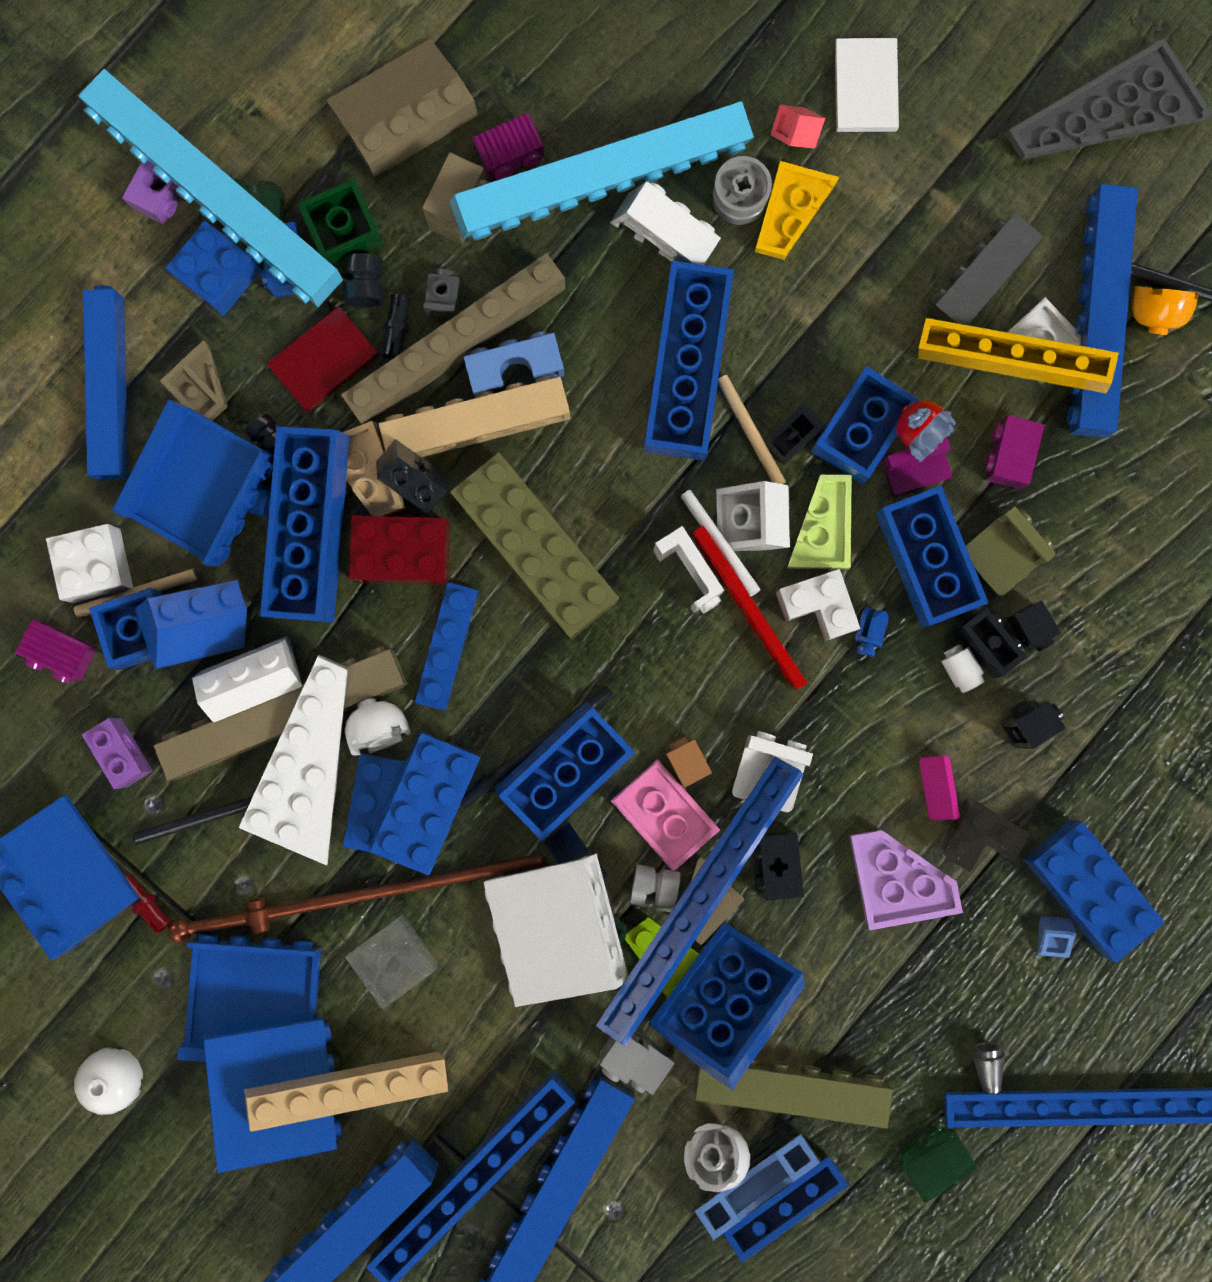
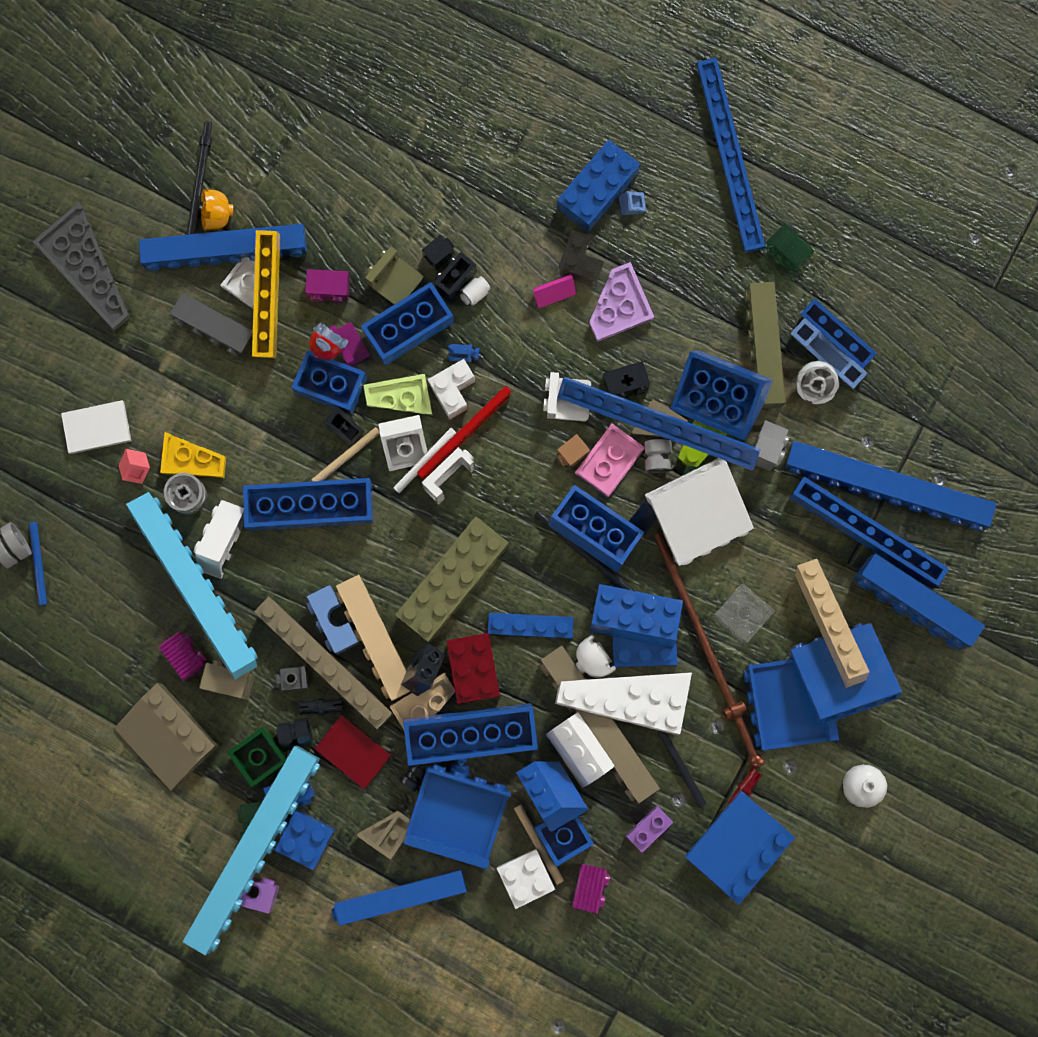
camera: 100 degrees left, 5 degrees down
flat silver cone [972,1042,1005,1094] -> none
black brick [999,699,1066,749] -> none

